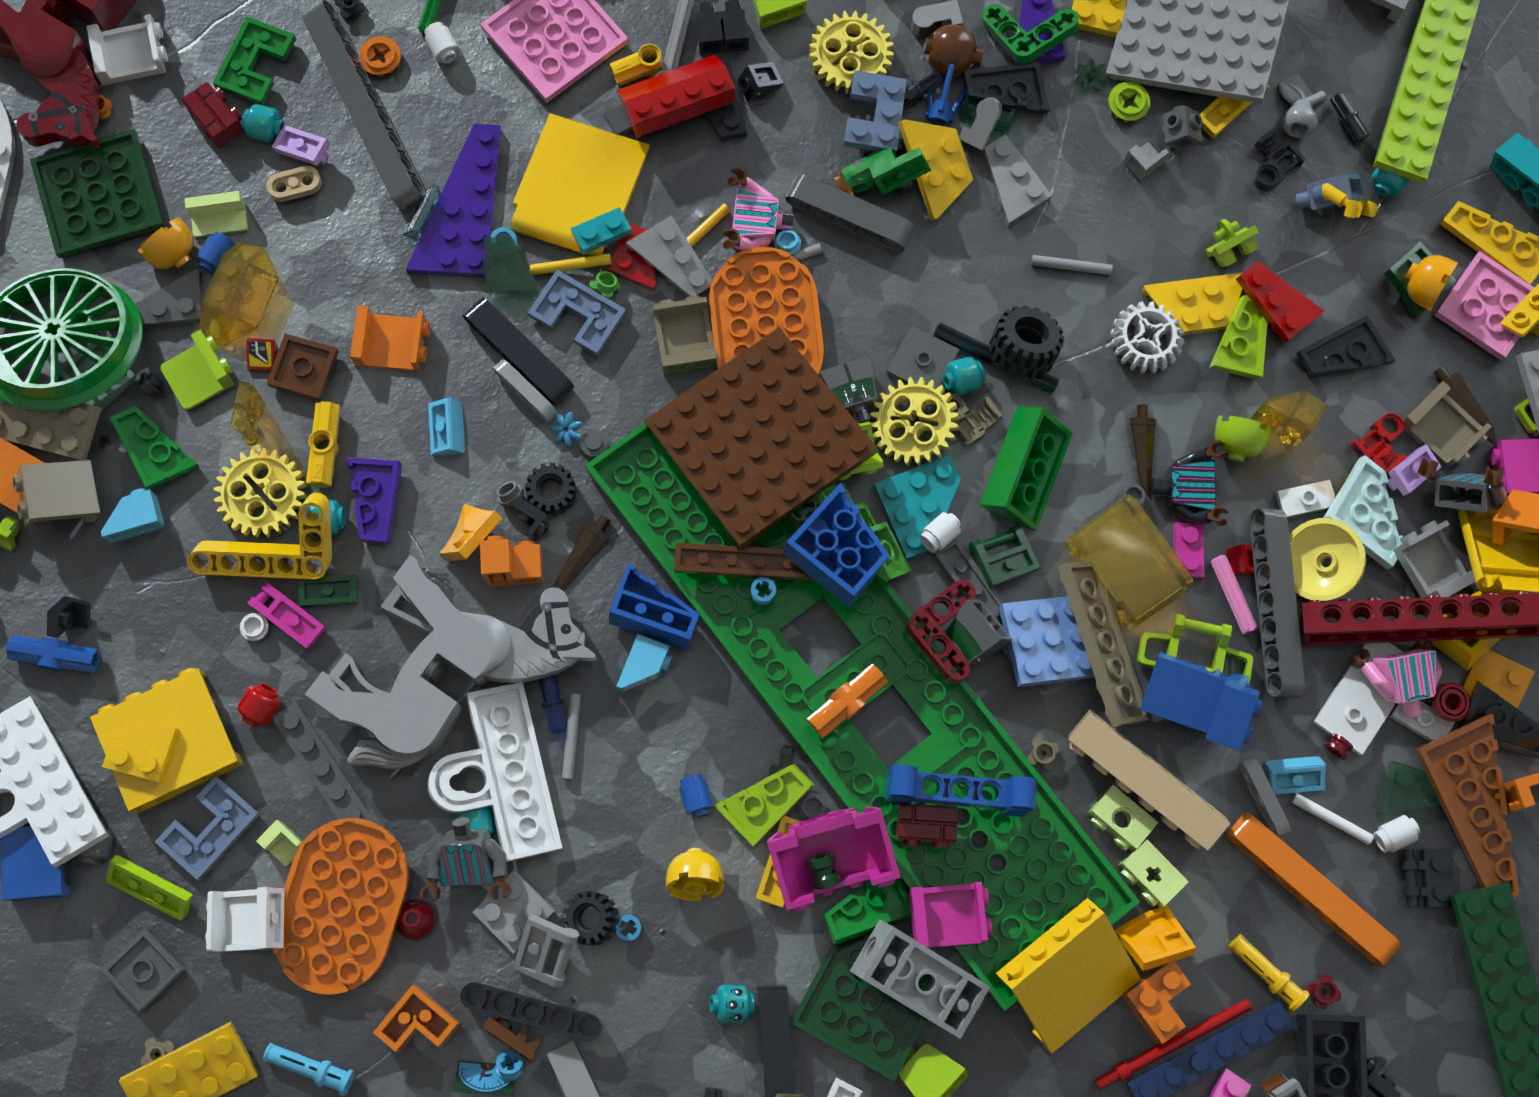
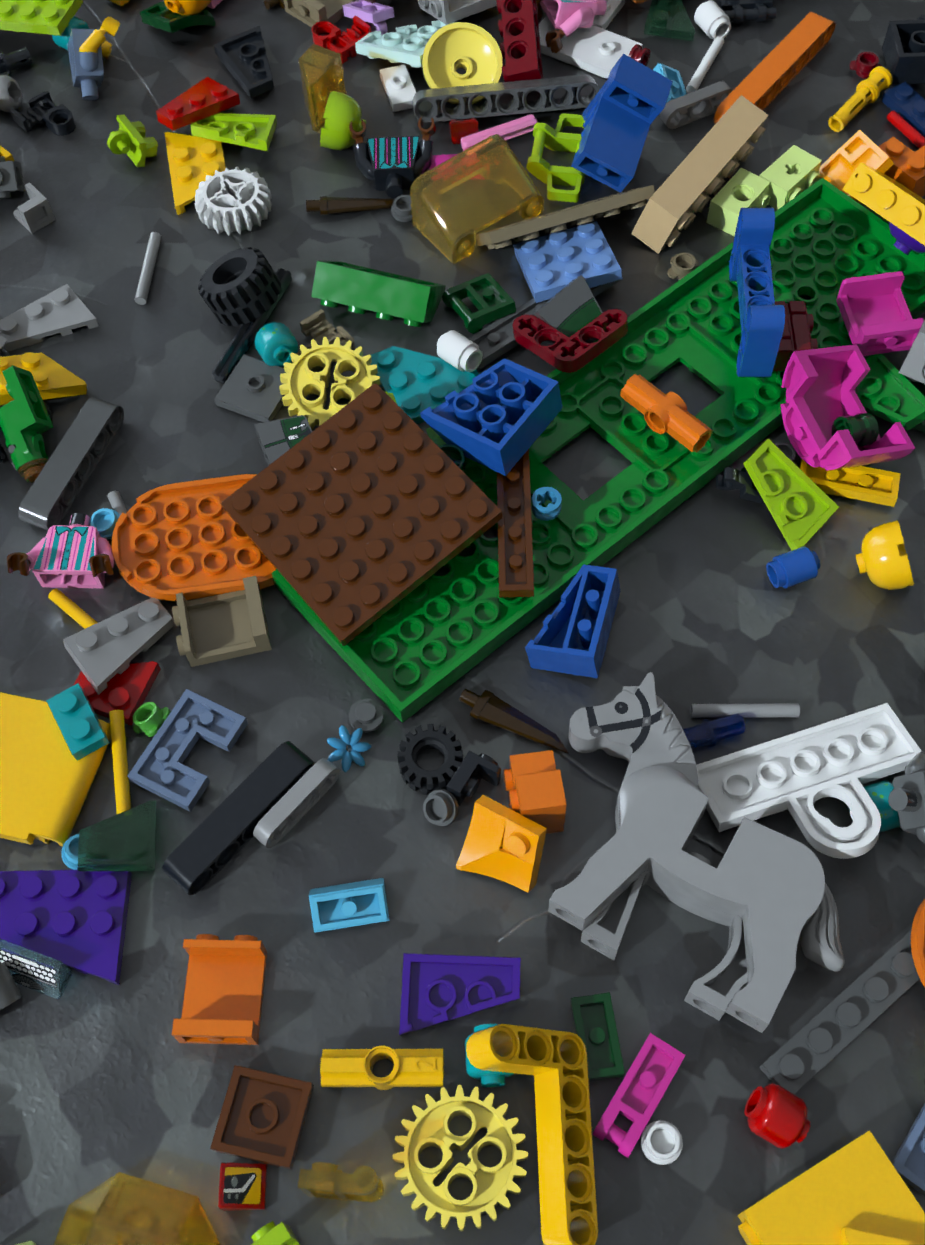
camera: 85 degrees left, 15 degrees down
medium azure slope [616,634,673,693] -> none

